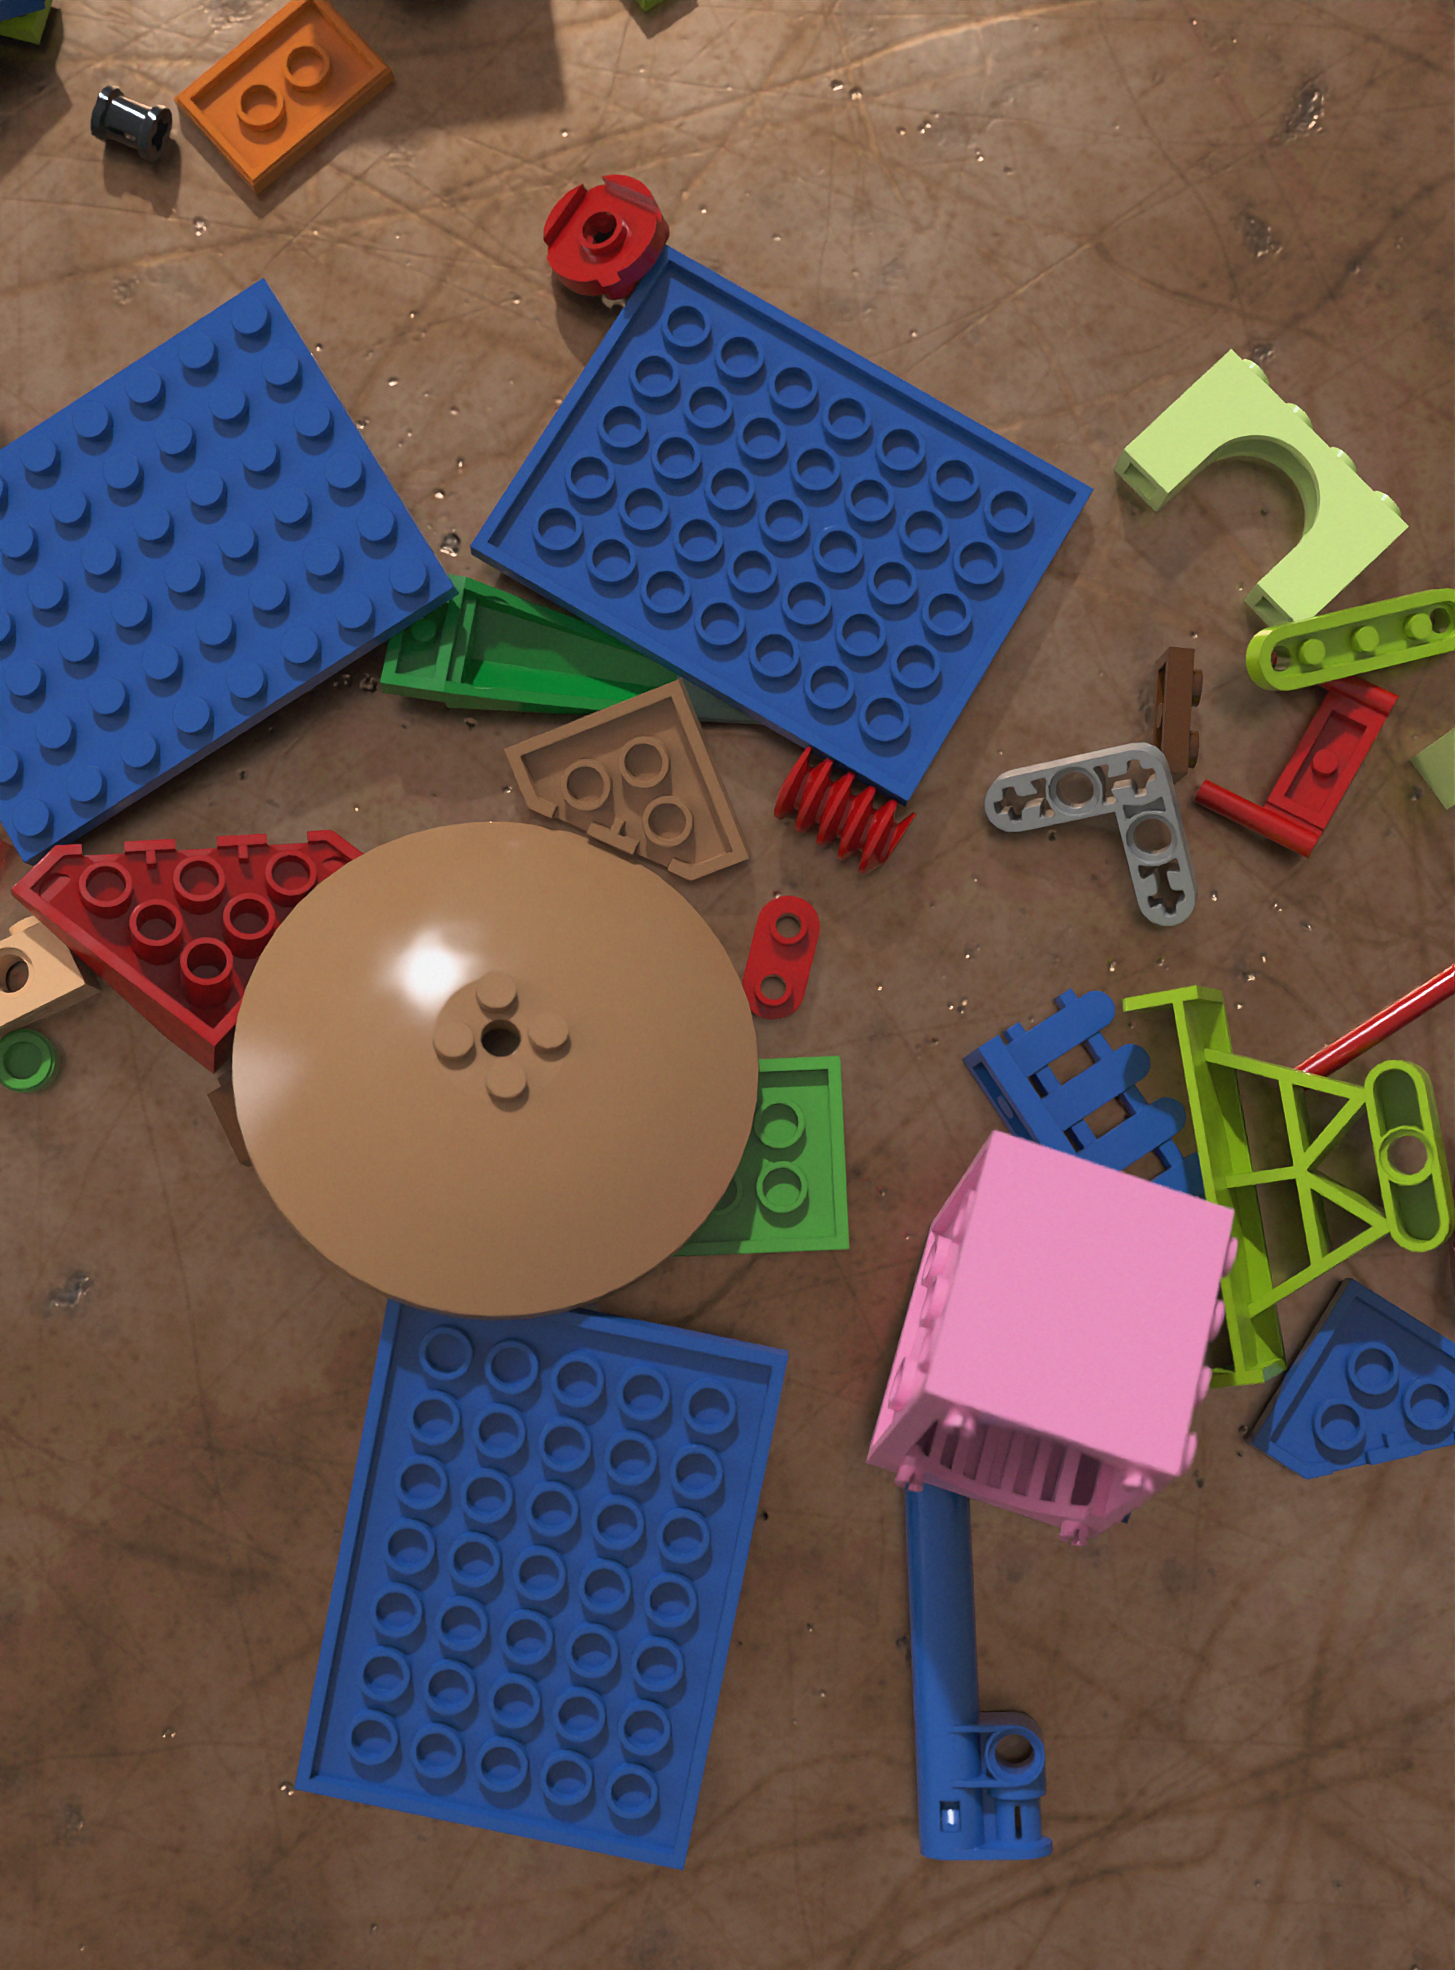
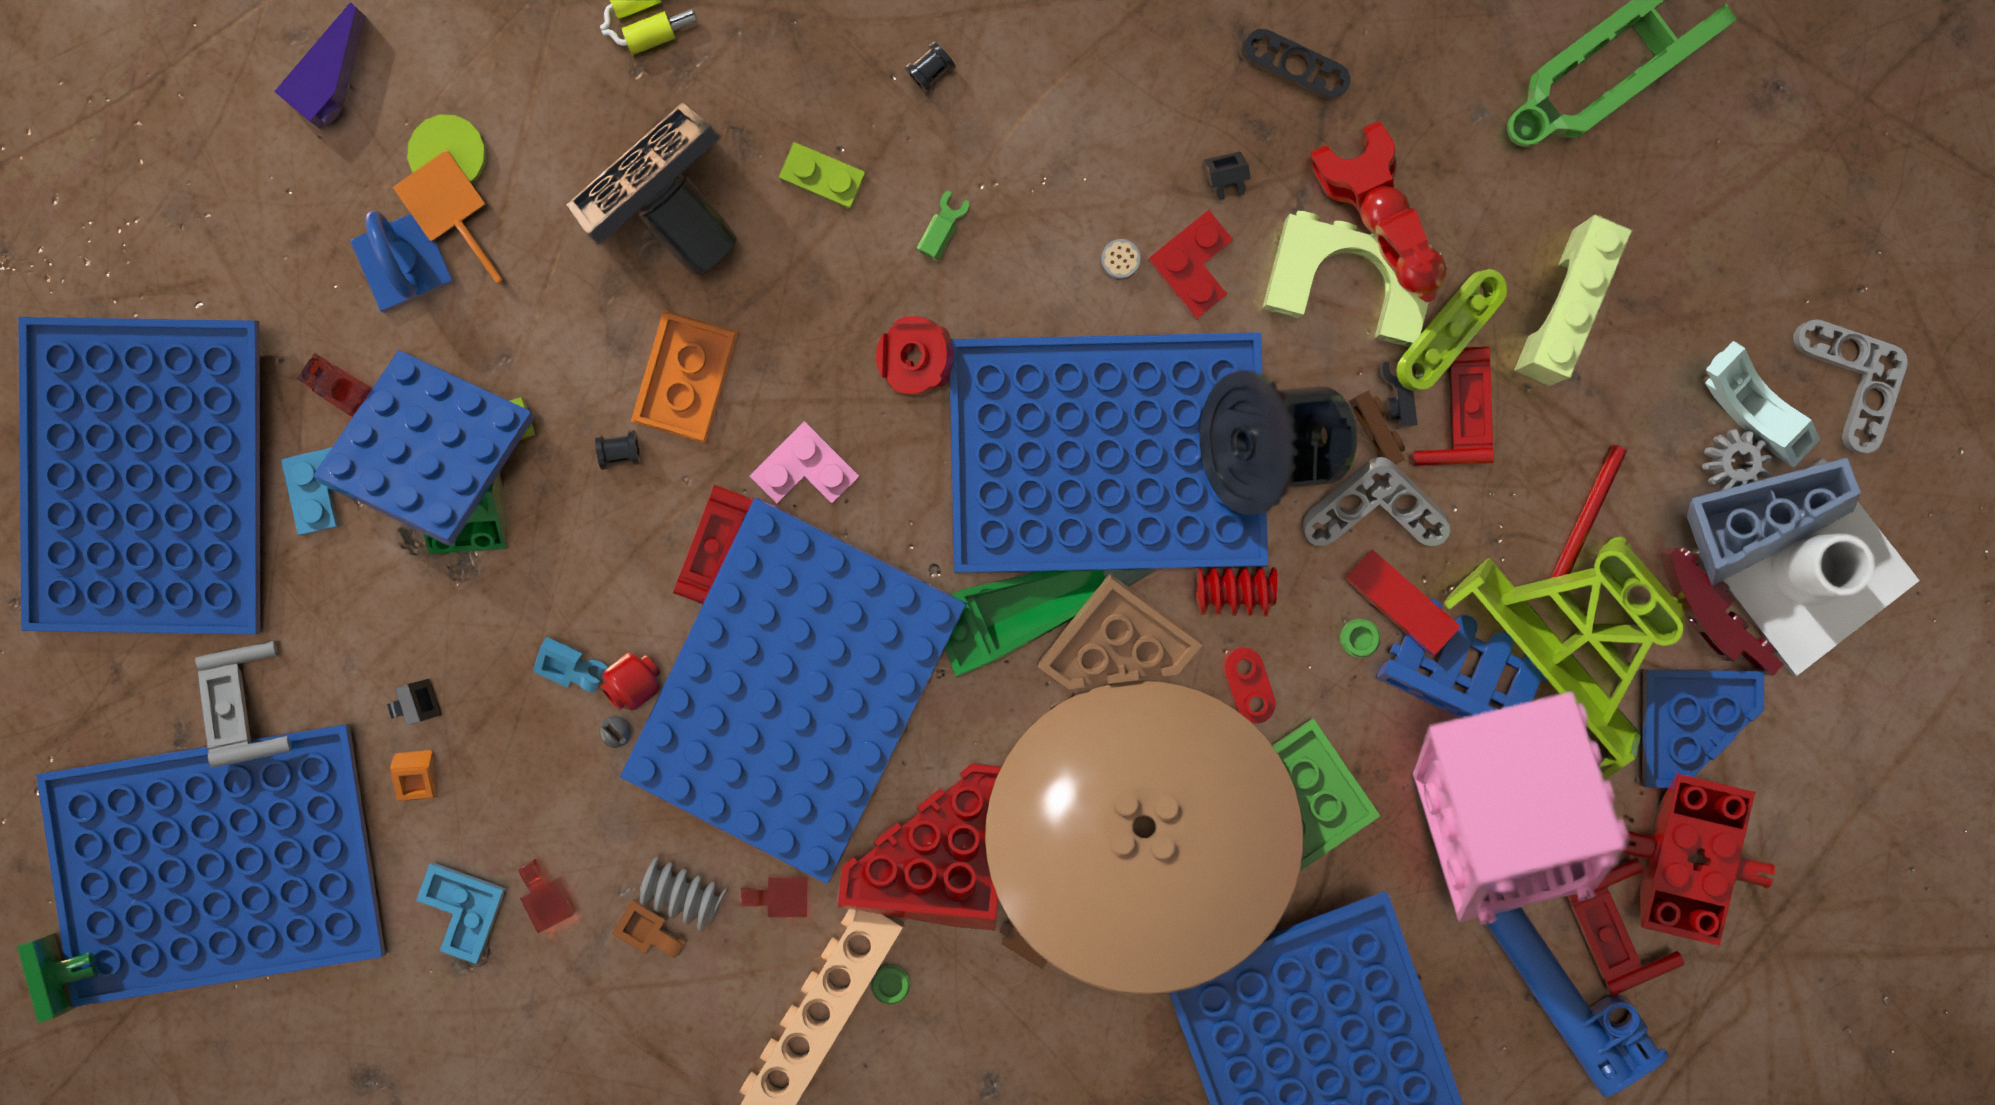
camera: 30 degrees left, 5 degrees up
none -> red plate [673,485,787,604]
none -> bright pink plate [750,421,860,504]
none -> bright green bar [916,190,970,261]
none -> tile [1101,239,1140,279]
none -> red plate [1148,210,1233,320]
none -> black piece [1200,371,1357,515]
none -> black tile [1203,151,1251,200]
none -> black beam [1243,29,1350,101]
none -> red piece [1310,121,1447,303]
none -> bright green tile [1340,619,1381,658]
none -> red tile [1345,549,1461,658]
none -> black plate [1380,362,1418,429]
none -> red plate [1567,857,1685,997]
none -> red slope [1621,773,1775,946]

